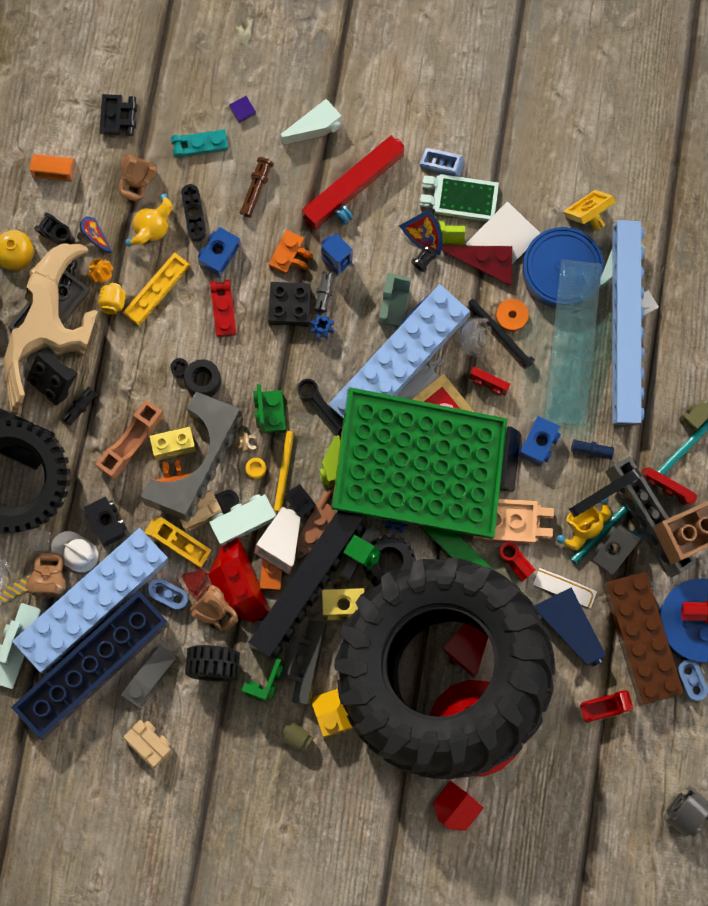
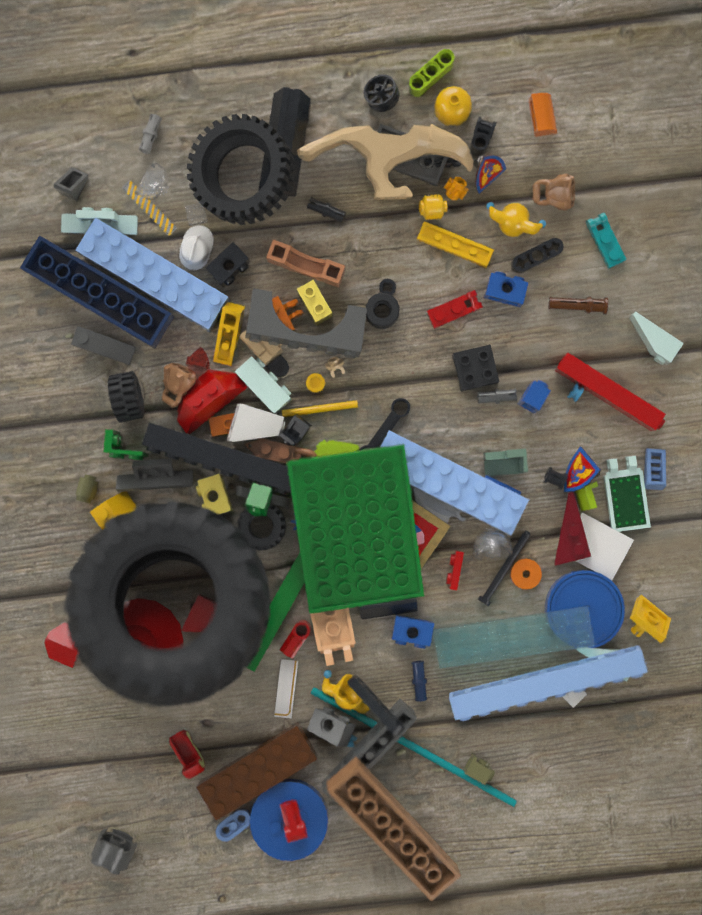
camera: 85 degrees right, 10 degrees up
black brick [26,347,78,406] -> none
medium nougat piece [26,553,67,597] -> none
black plate [99,94,138,136] -> none
tan brick [123,720,172,769] -> none
medium blue plate [148,579,188,610] -> none
dark purple tile [229,96,256,123] -> none
green bracket [253,384,286,434] -> none
orange hinge [269,230,313,275] -> none
blue gear [310,314,334,340] -> none
dark blue slope [534,587,606,667] -> none
red plate [641,467,697,505] -> none

